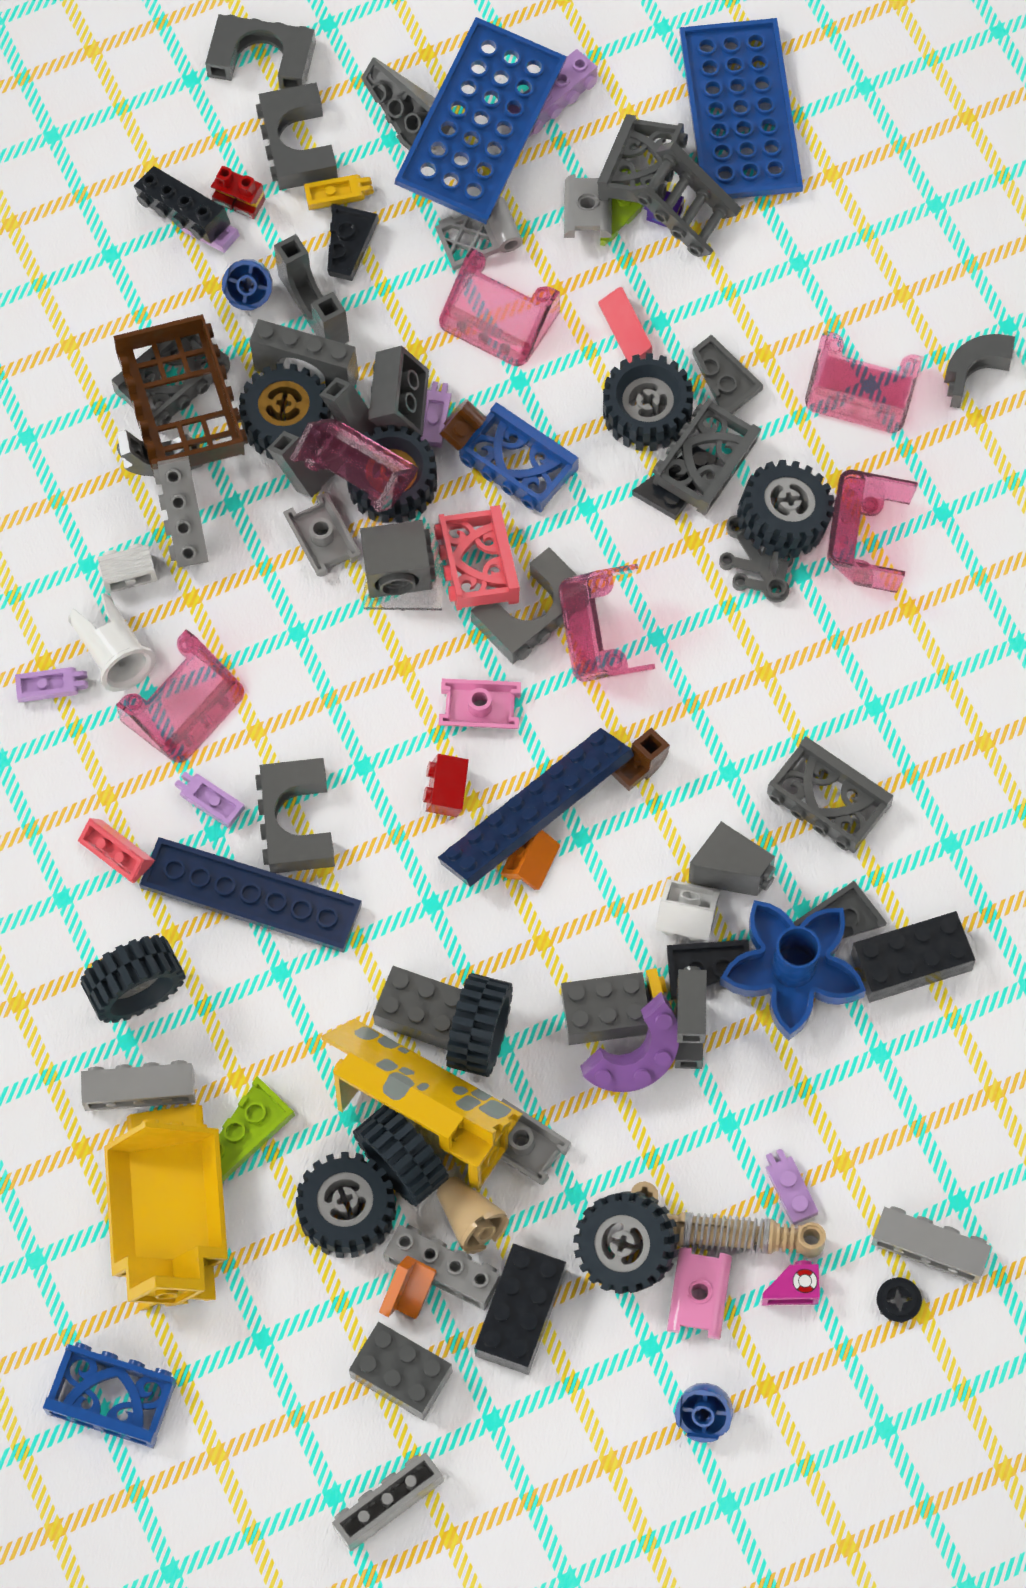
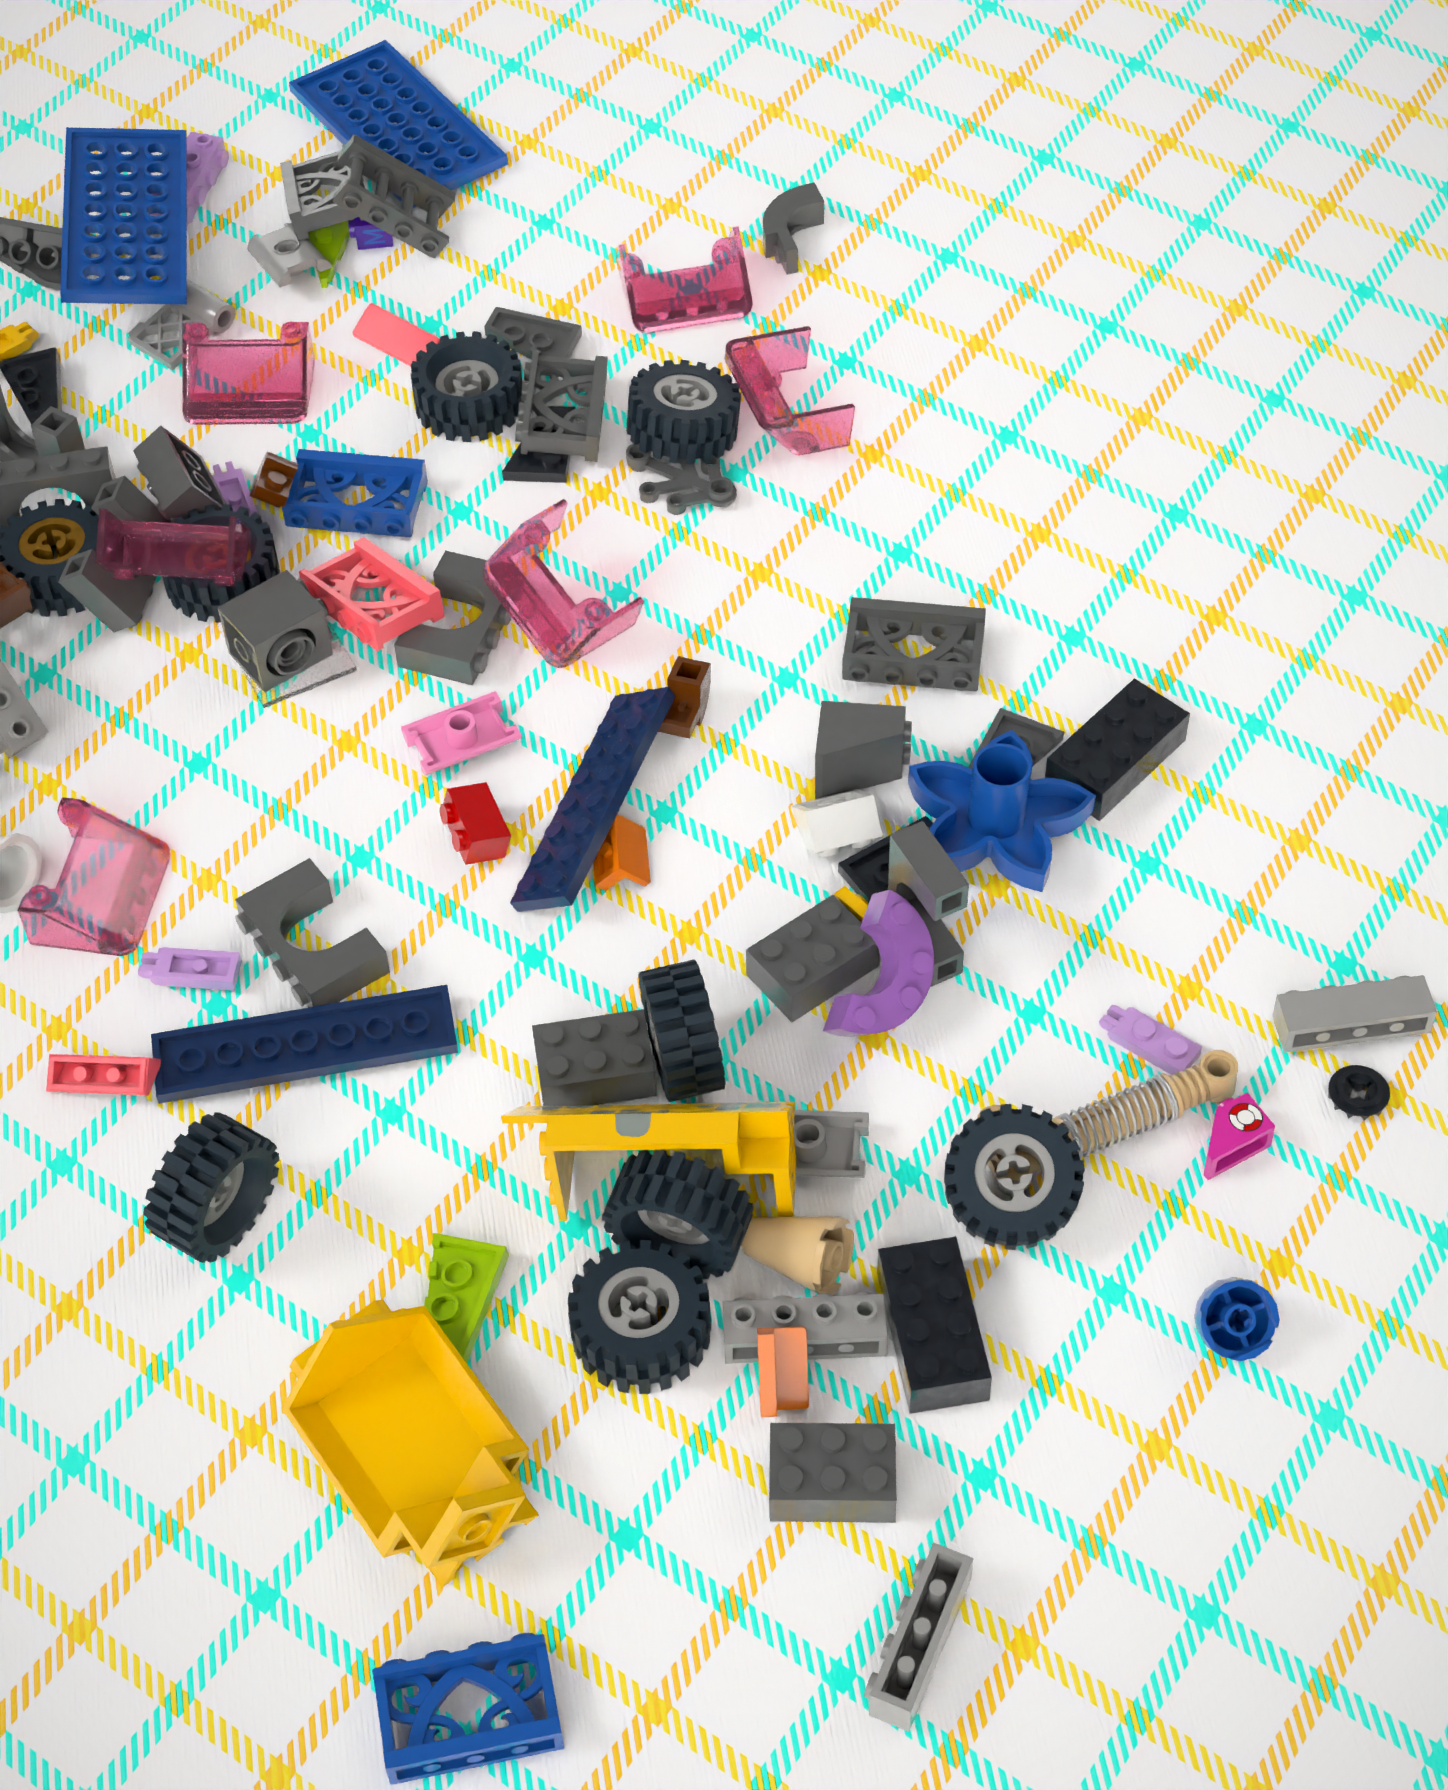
camera: 30 degrees left, 15 degrees down
light grey brick [81,1060,196,1111] -> none
light grey piece [283,492,361,577] -> none
bright pink piece [667,1247,732,1340] -> none

